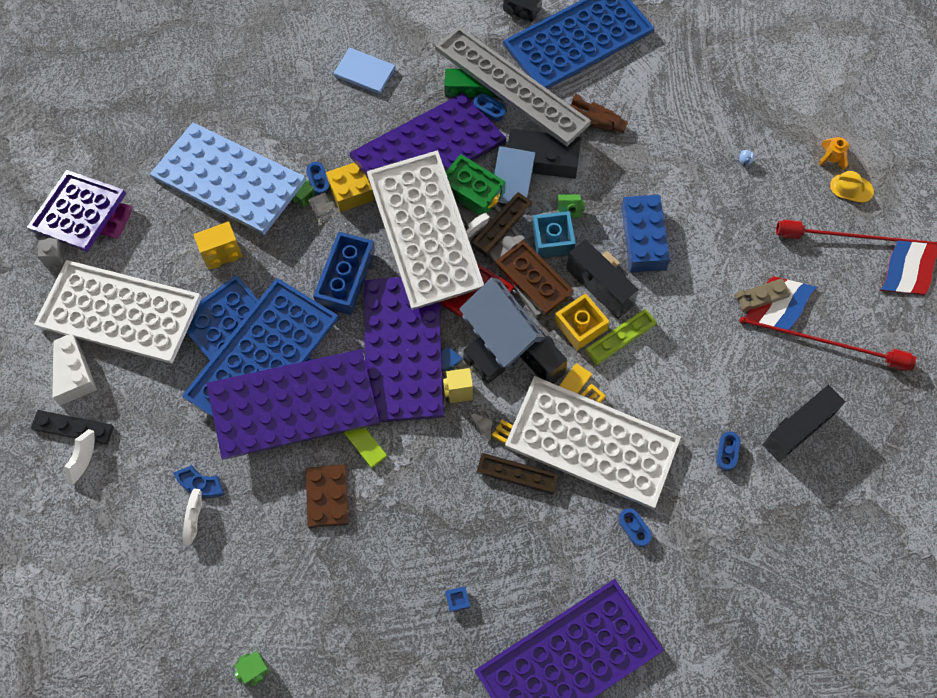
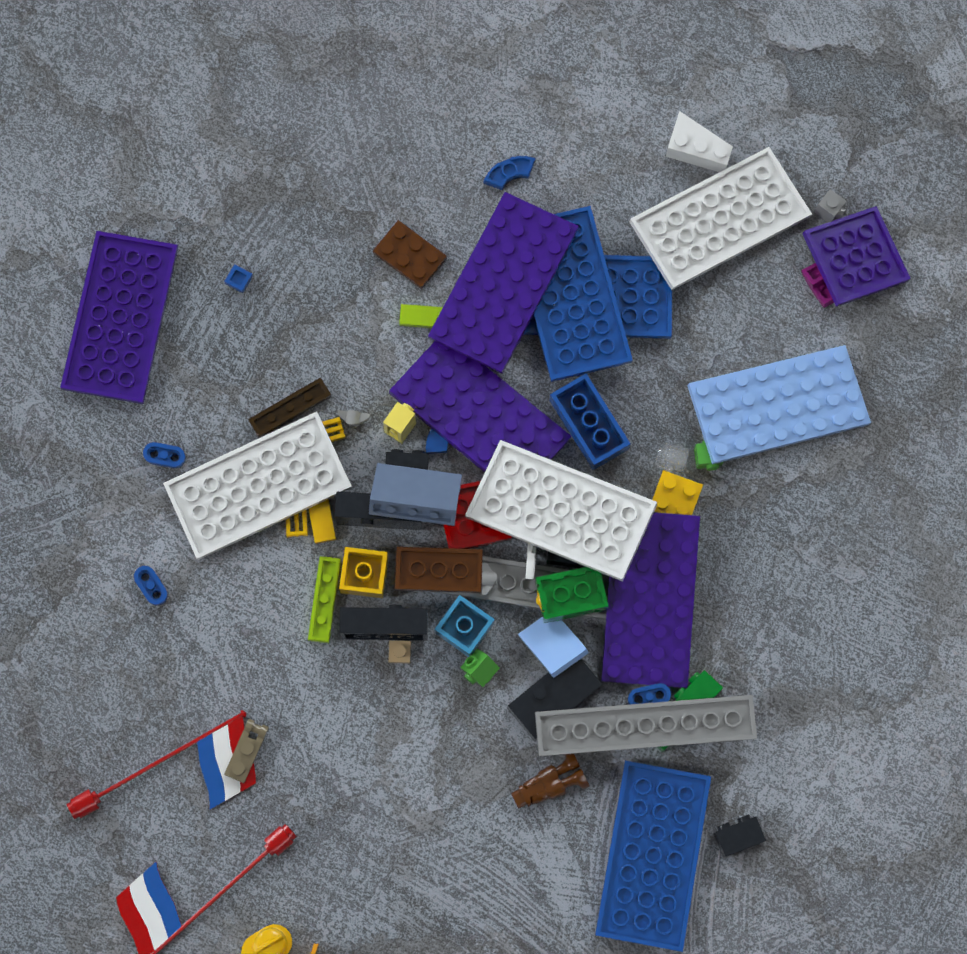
camera: 130 degrees right, 10 degrees up
black plate [31,410,114,445] -> none
white tile [64,429,95,484] -> none
white tile [183,489,202,545] -> none
yellow brick [193,221,243,270] -> none
bright green brick [234,651,270,686] -> none
blue plate [306,162,330,196] -> none
light blue tile [334,47,395,95] -> none
dark brown plate [472,192,532,256] -> none
blue brick [621,195,670,272] -> none
light blue hinge [739,150,755,166] -> none
black brick [763,384,846,462] -> none

